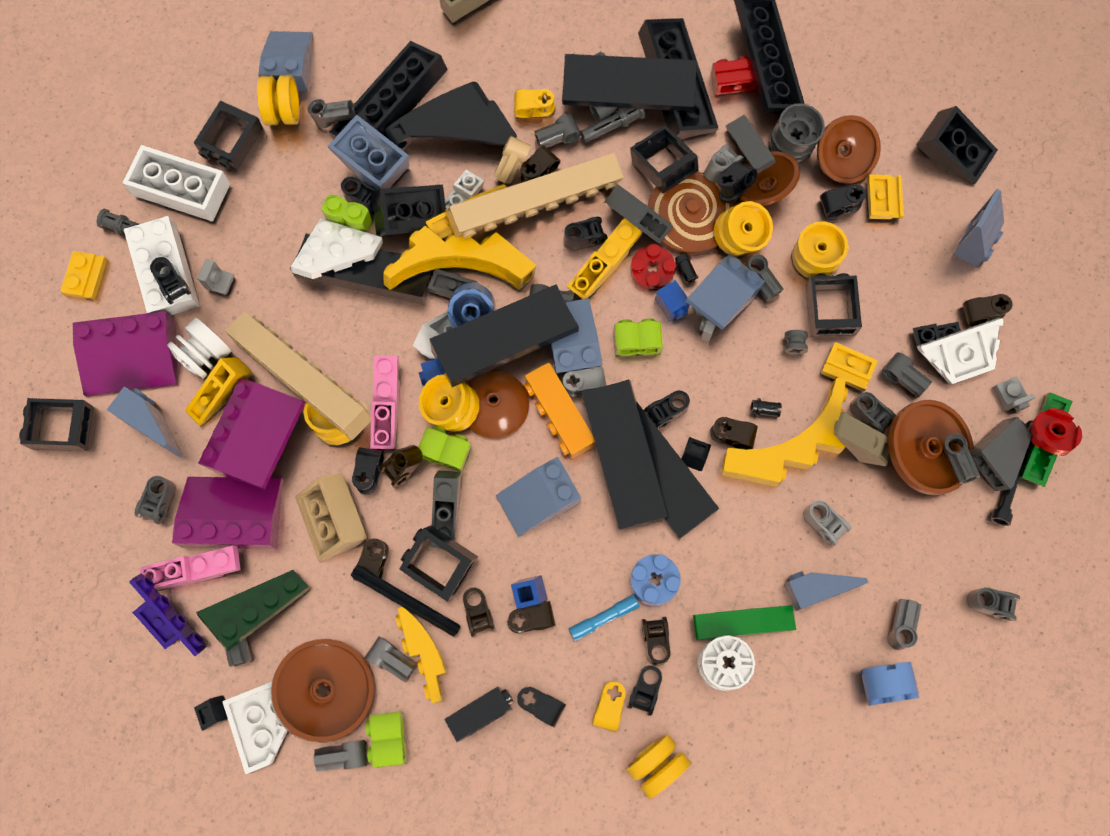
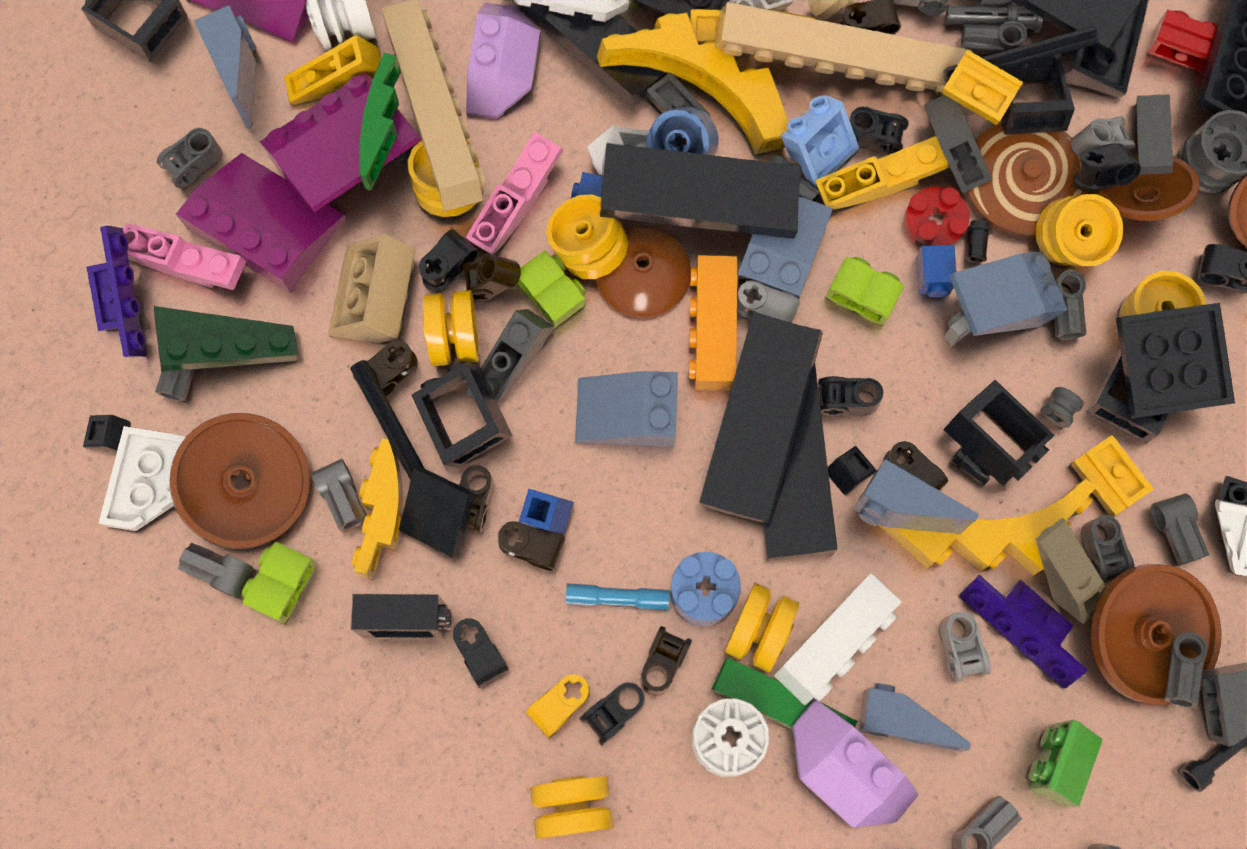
camera: 30 degrees right, 0 degrees up
none -> green slope [360,52,401,190]
none -> black tile [399,467,475,557]
none -> yellow wheel [423,290,479,367]
none -> lavender wedge [466,3,541,119]
none -> yellow wheel [724,582,800,673]
none -> white brick [774,573,902,706]
none -> light blue plate [781,95,859,189]
none -> lavender wedge [792,699,919,828]
none -> sand blue slope [854,459,979,534]
none -> yellow plate [941,50,1023,125]
none -> black window [943,380,1055,486]
none -> black axle [944,26,1098,83]
none -> dark purple bracket [960,575,1088,688]
none -> dark grey piece [961,21,1027,55]
none -> bright green slope [1028,719,1103,807]
none -> black plate [1116,303,1235,418]

